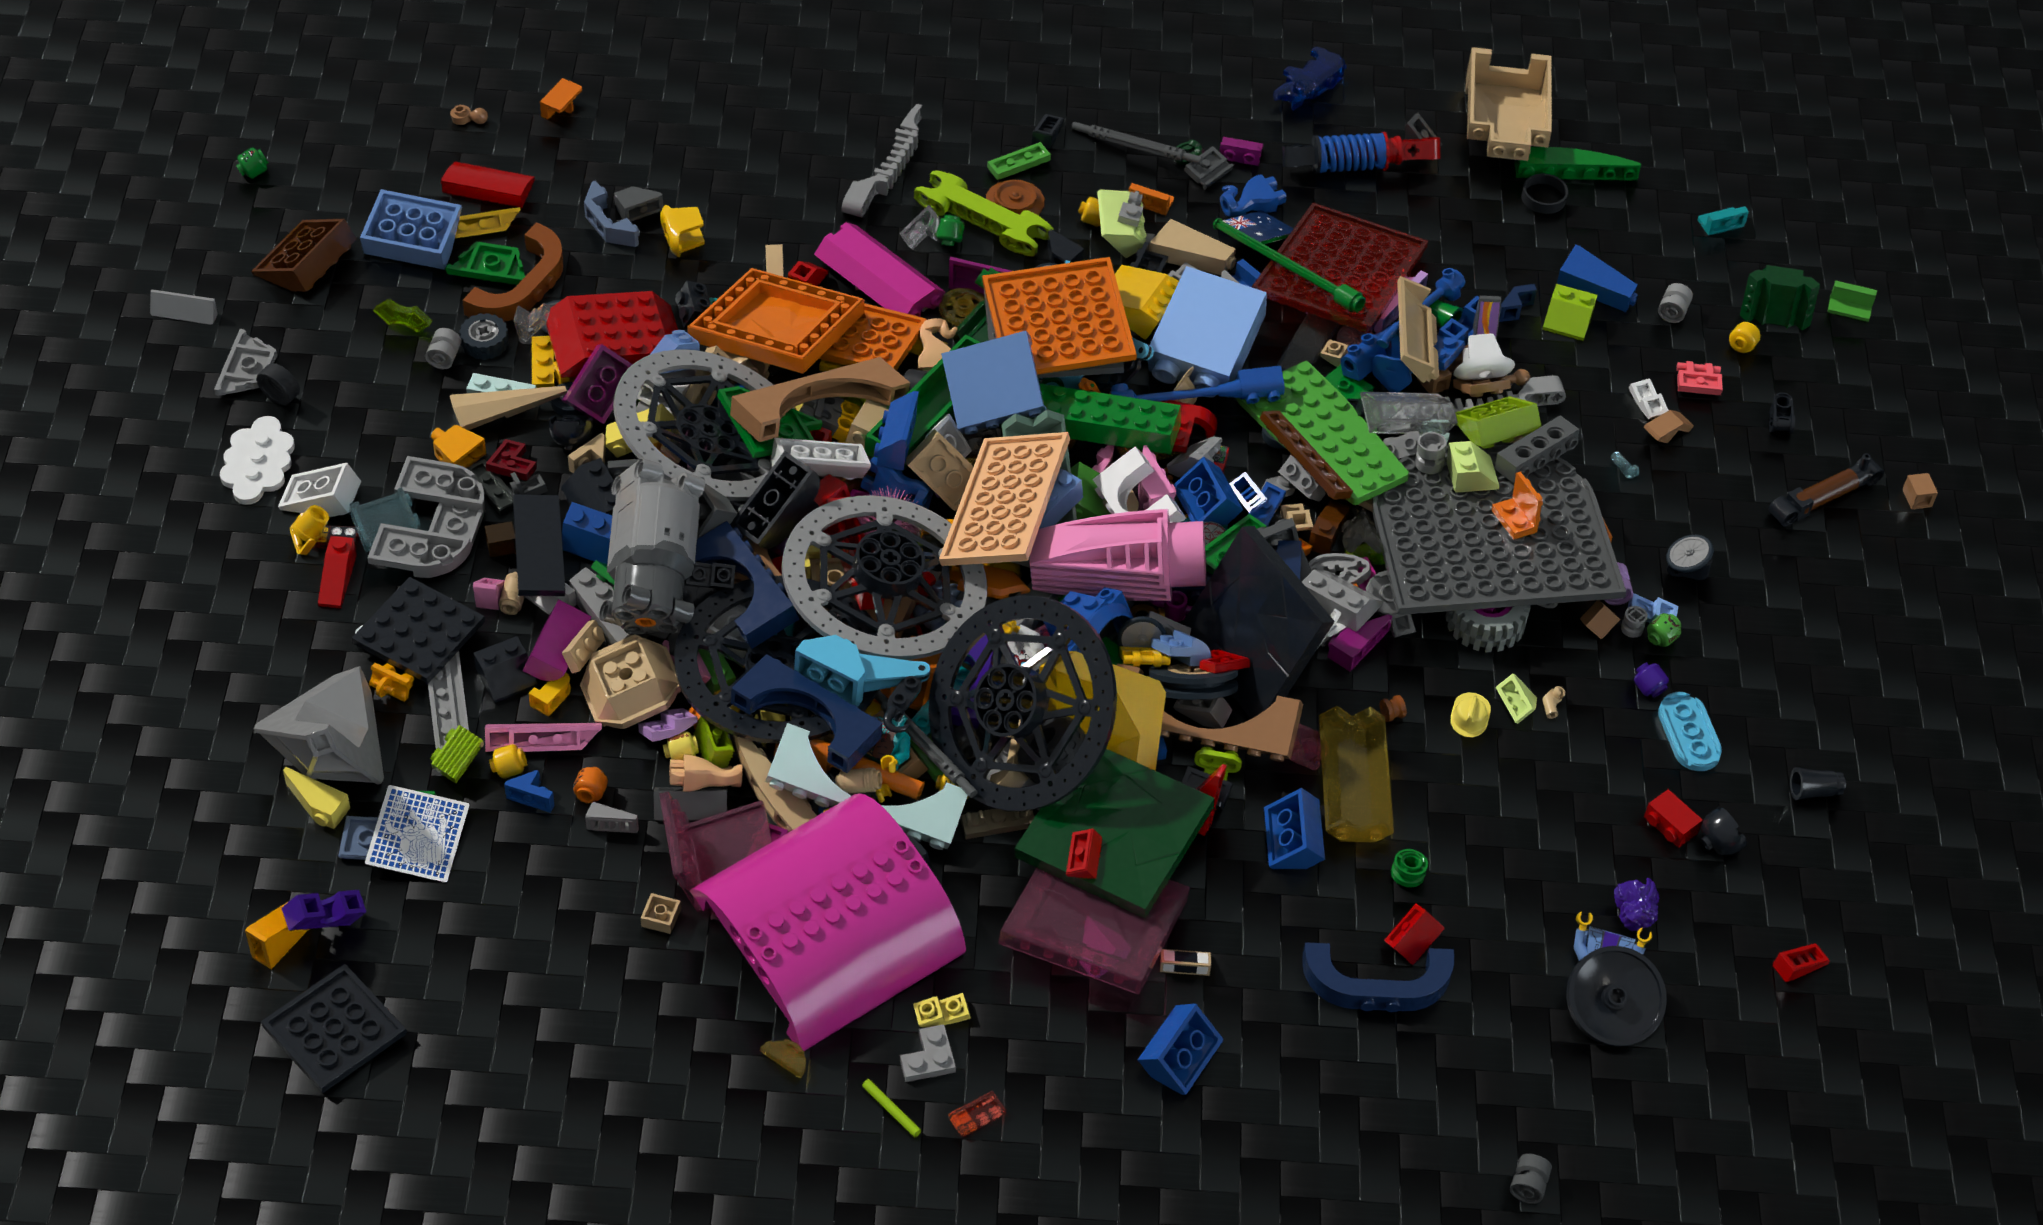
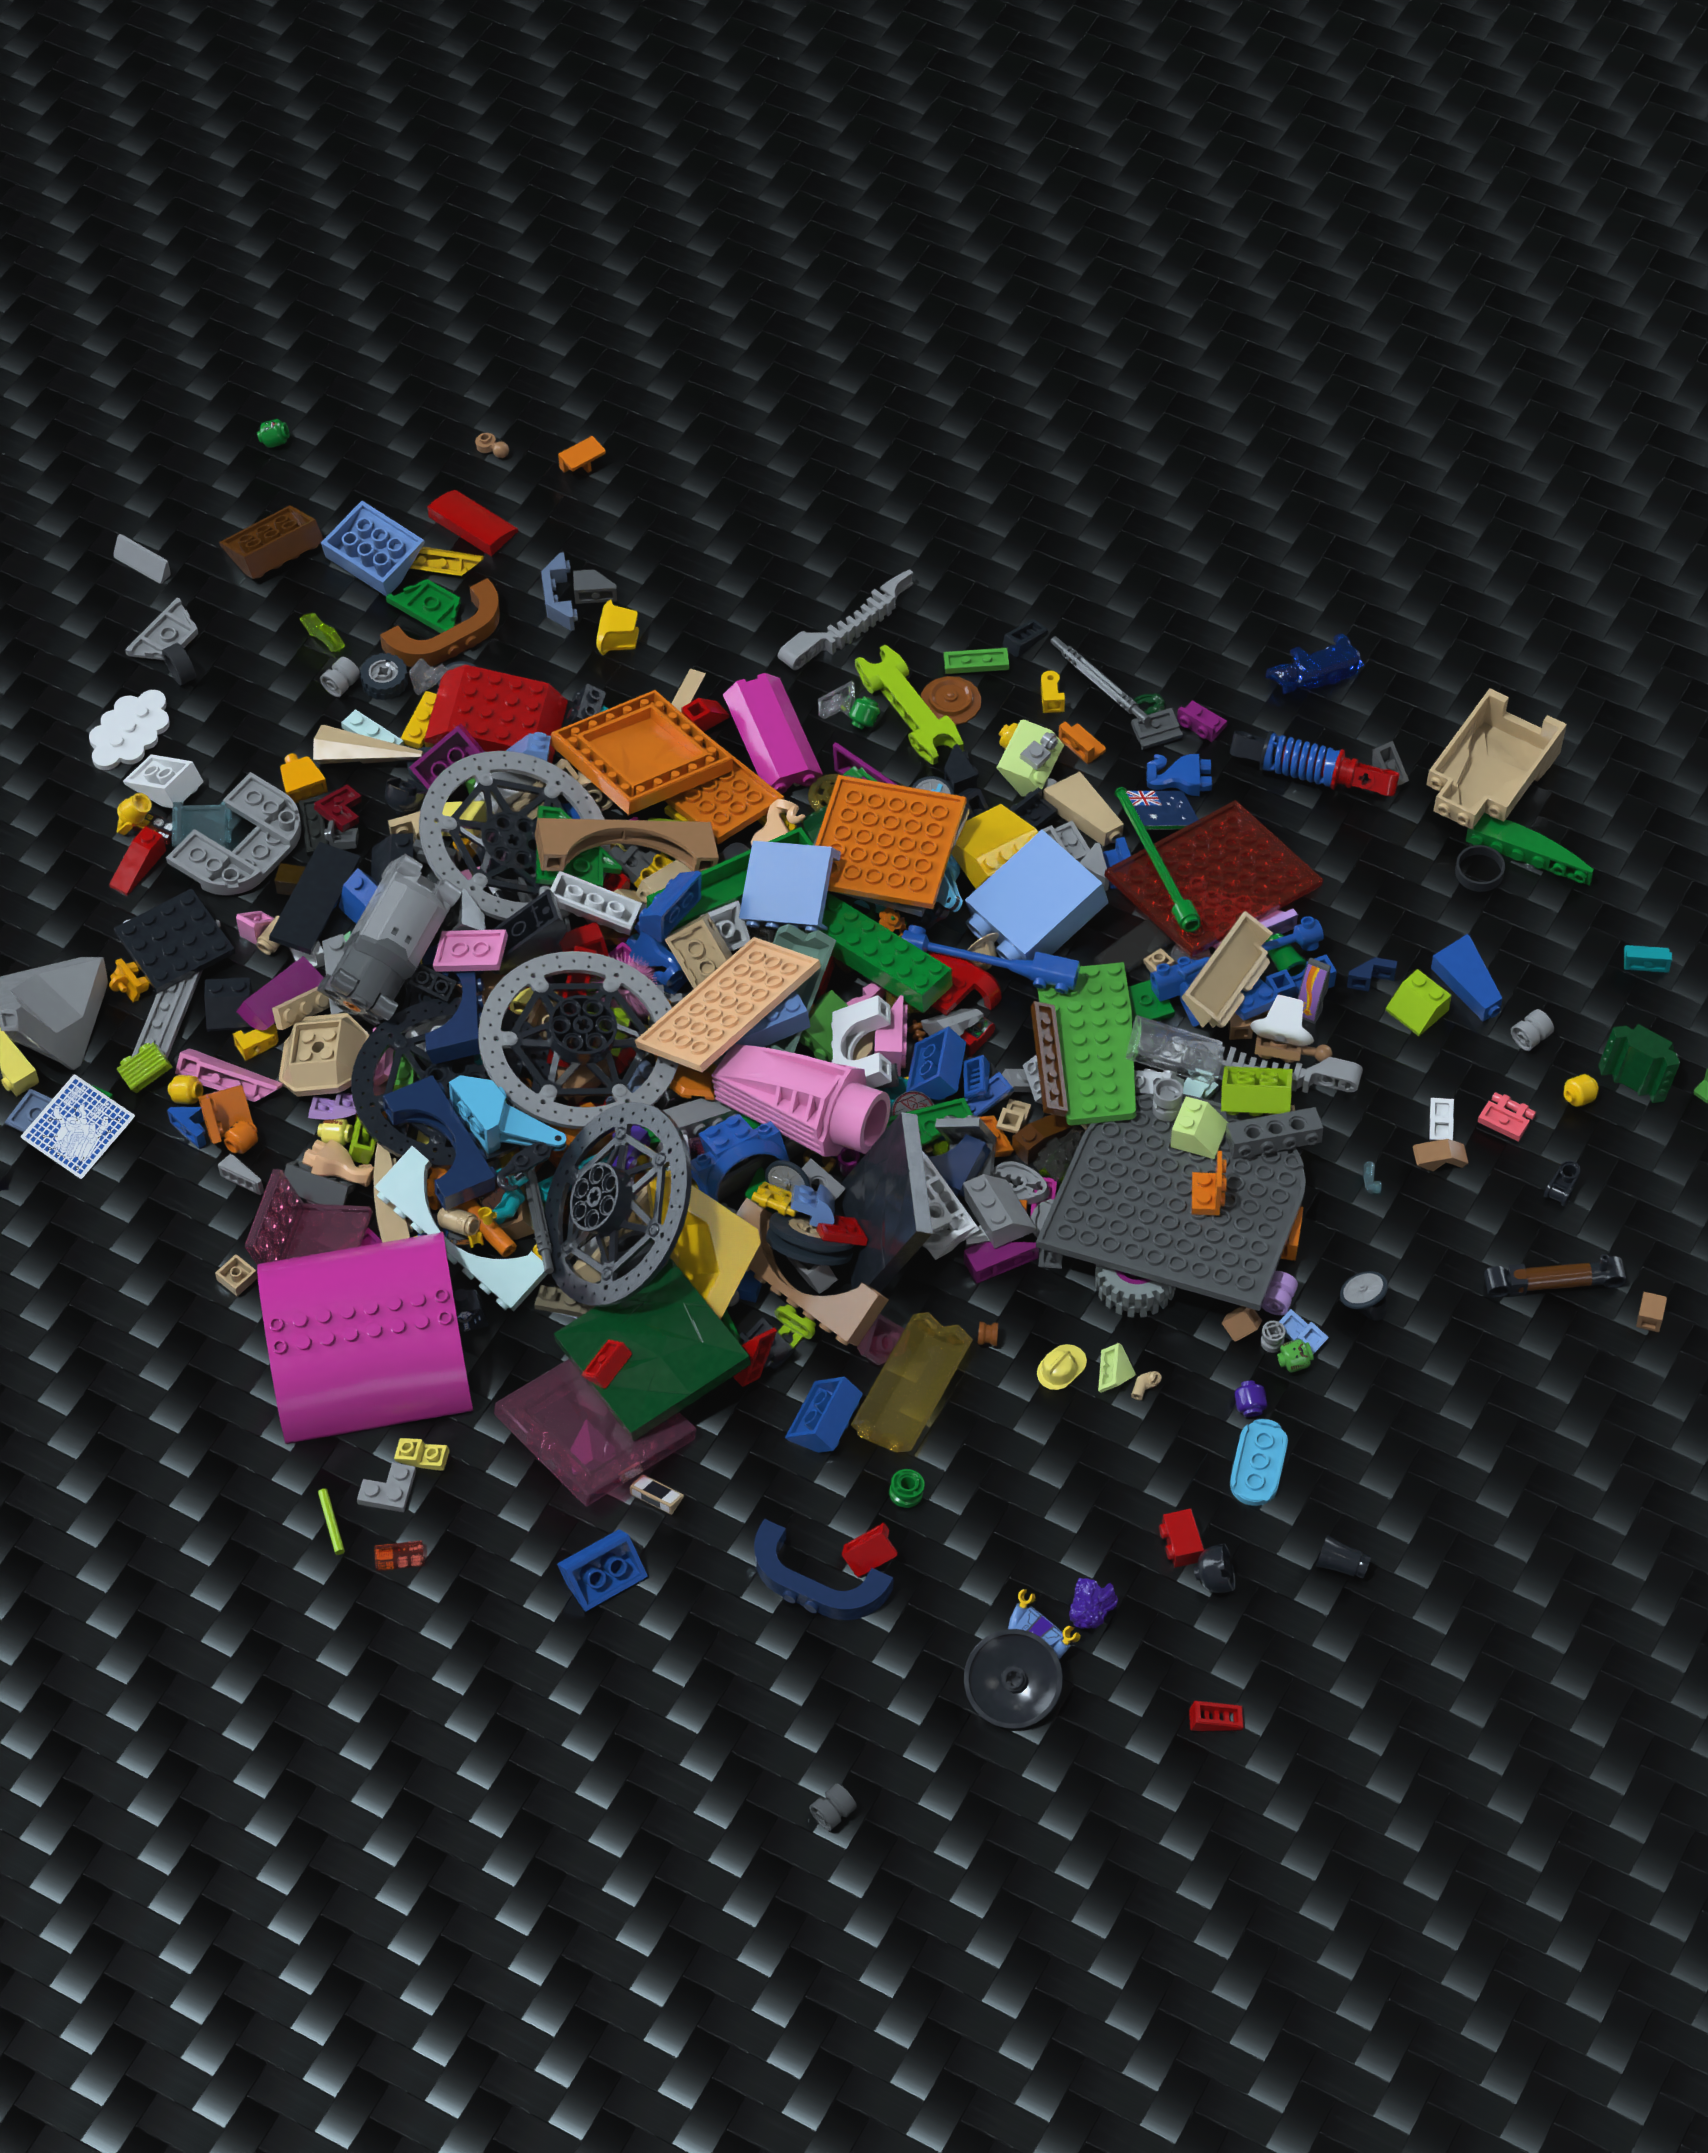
camera: 30 degrees right, 5 degrees up
clear yellow plate [761,1039,806,1079] -> none
none -> orange bracket [198,1085,253,1144]
none -> bright pink plate [433,930,508,972]
none -> yellow leg [1041,671,1065,713]

